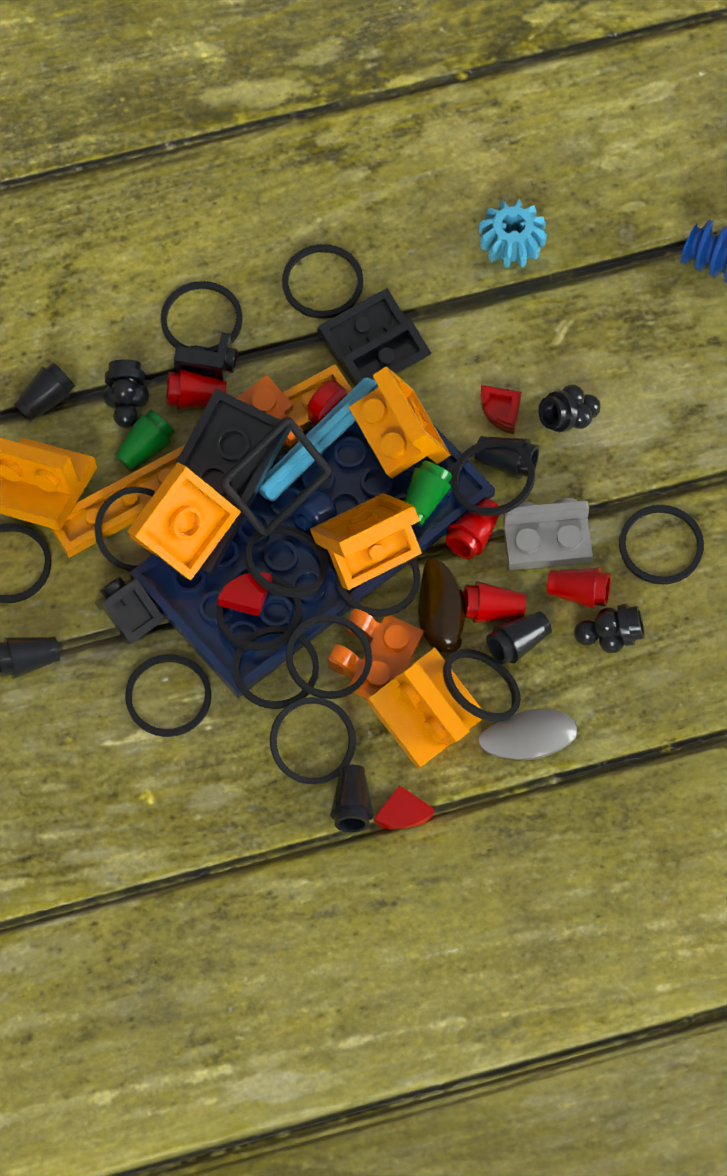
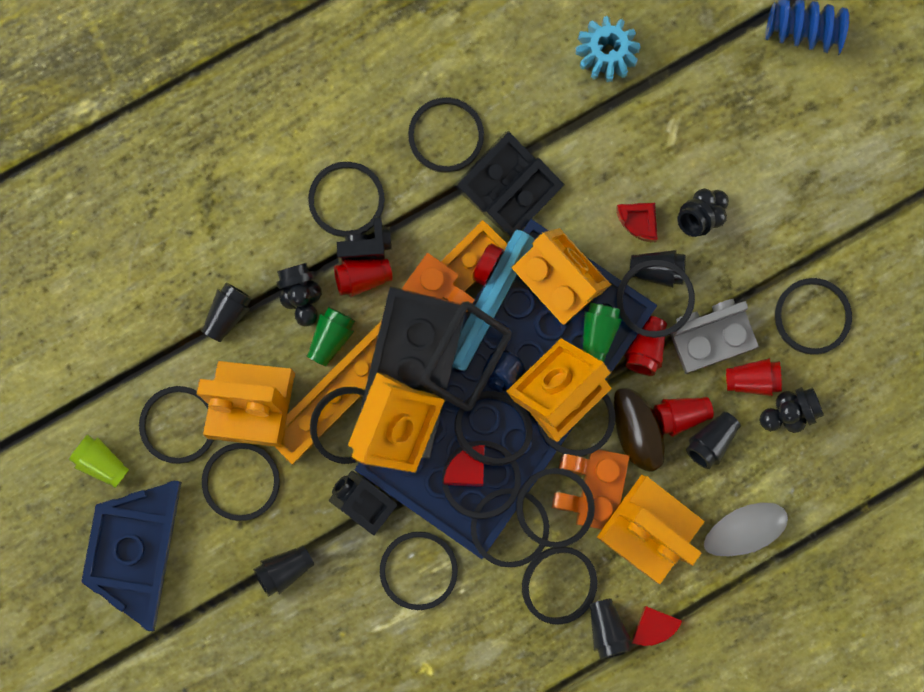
camera: 20 degrees left, 15 degrees up
black piece [443,649,521,722] -> none

